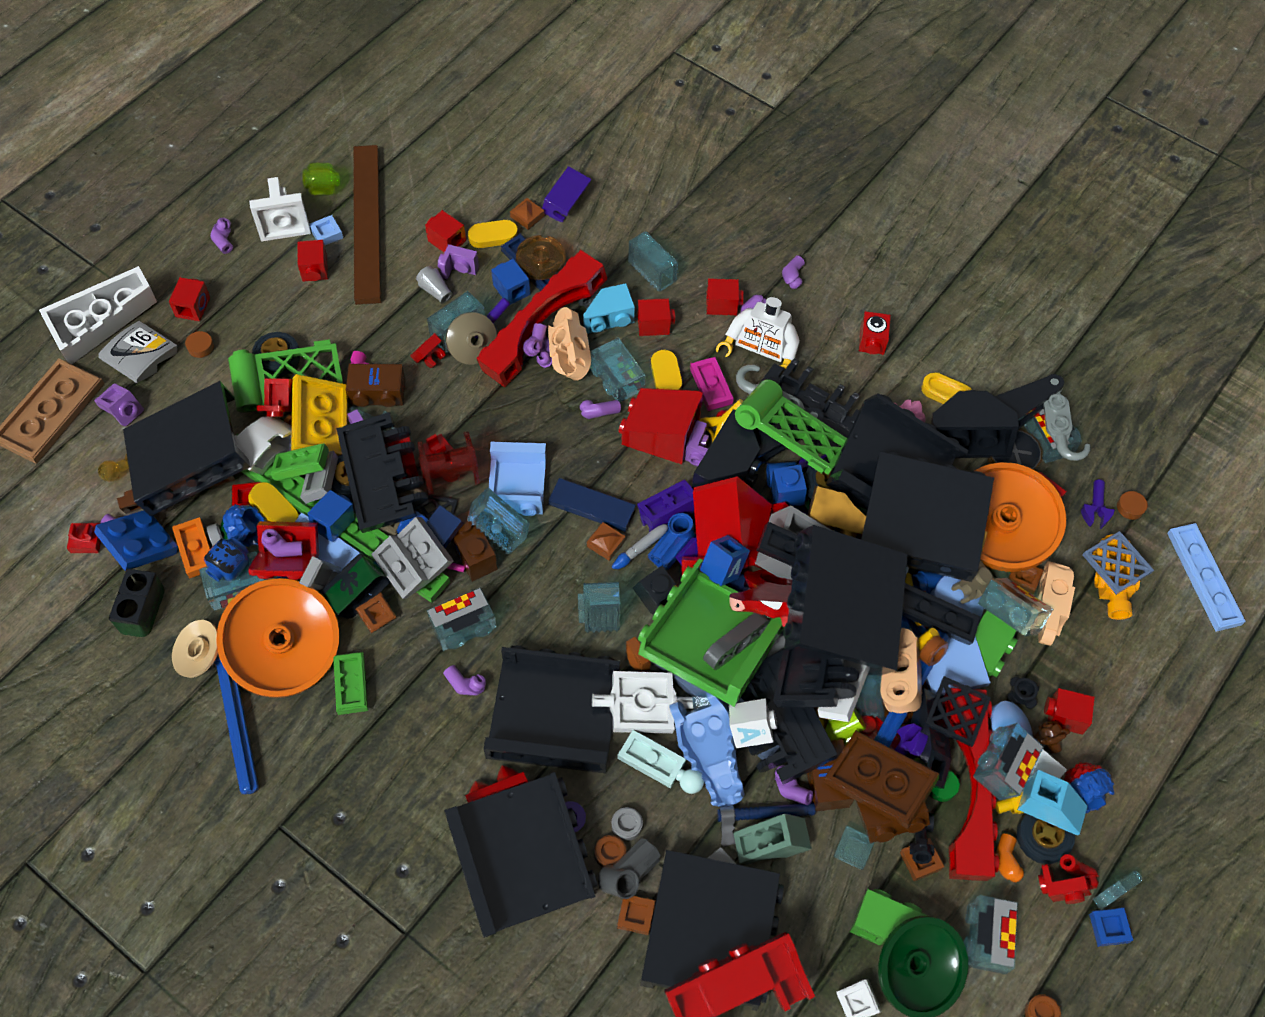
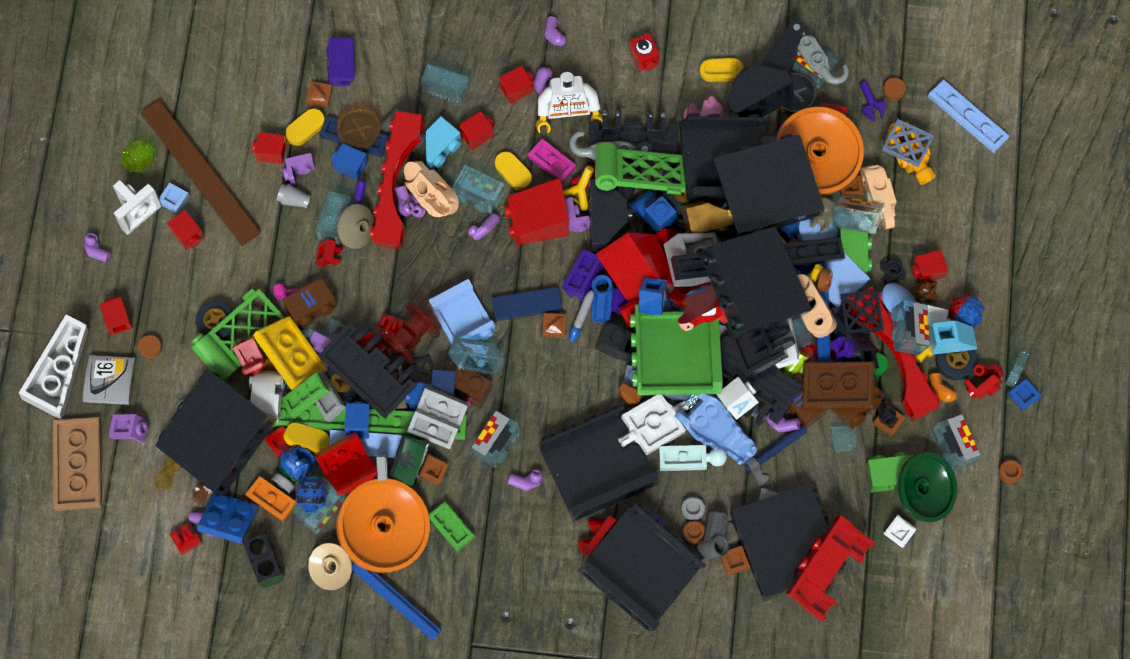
camera: 30 degrees left, 10 degrees up
medium lavender arm [261,529,303,557] -> none
clear light blue brick [578,582,620,633] -> none
dark grey beam [703,613,771,670] -> none
sand green arch [733,814,812,865] -> none

